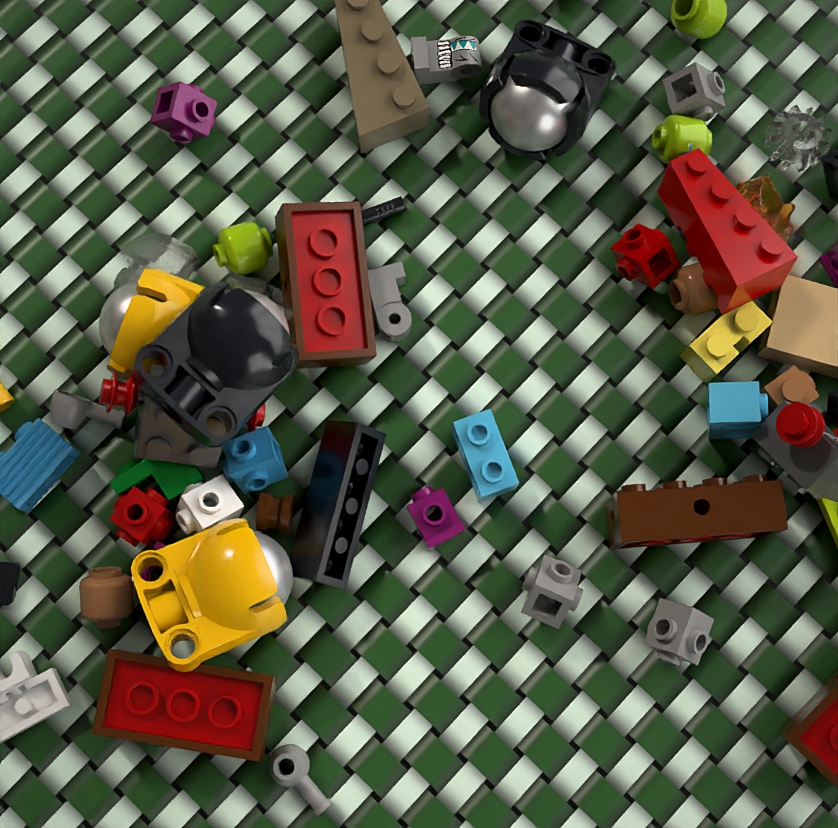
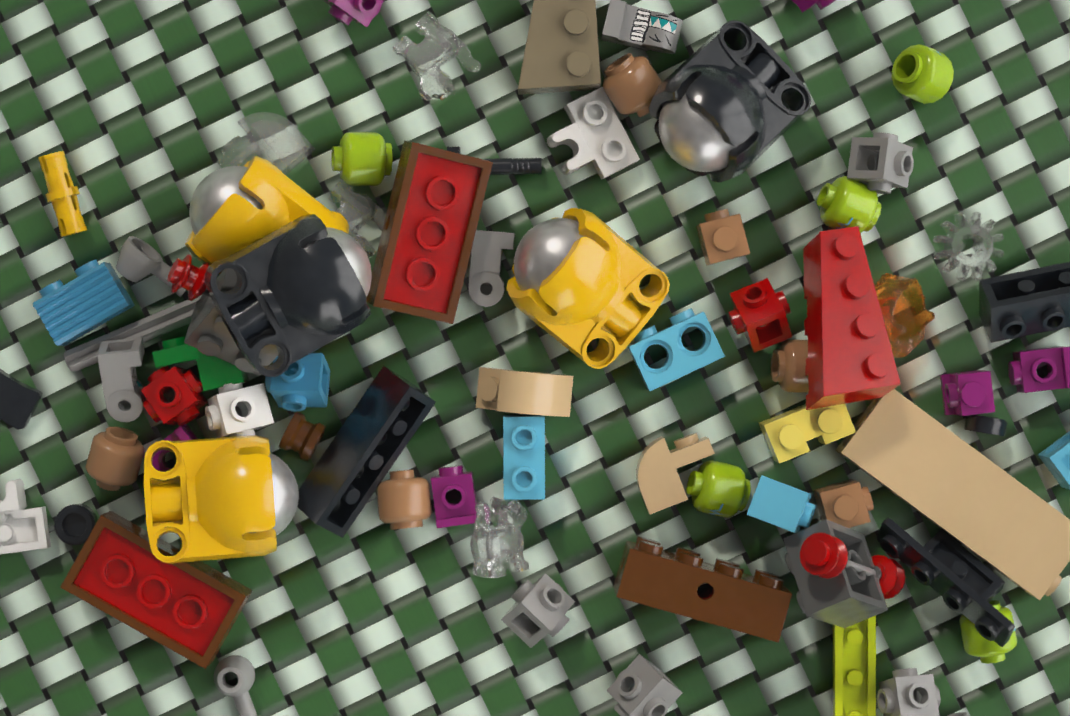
camera: 25 degrees right, 10 degrees up
none -> black tile [54,504,98,545]
none -> light grey axle [64,294,203,371]
none -> light grey leg [97,337,146,422]
none -> medium nougat head [376,470,432,530]
none -> clear animal [393,11,481,101]
none -> clear animal [470,497,529,578]
none -> tan brick [476,367,574,417]
none -> yellow piece [506,208,670,369]
none -> white plate [547,87,640,180]
none -> medium nougat head [602,53,662,117]
none -> medium azure brick [627,308,725,391]
none -> tan brick [636,433,715,514]
none -> lime head [686,460,751,518]
none -> medium nougat brick [696,209,750,266]

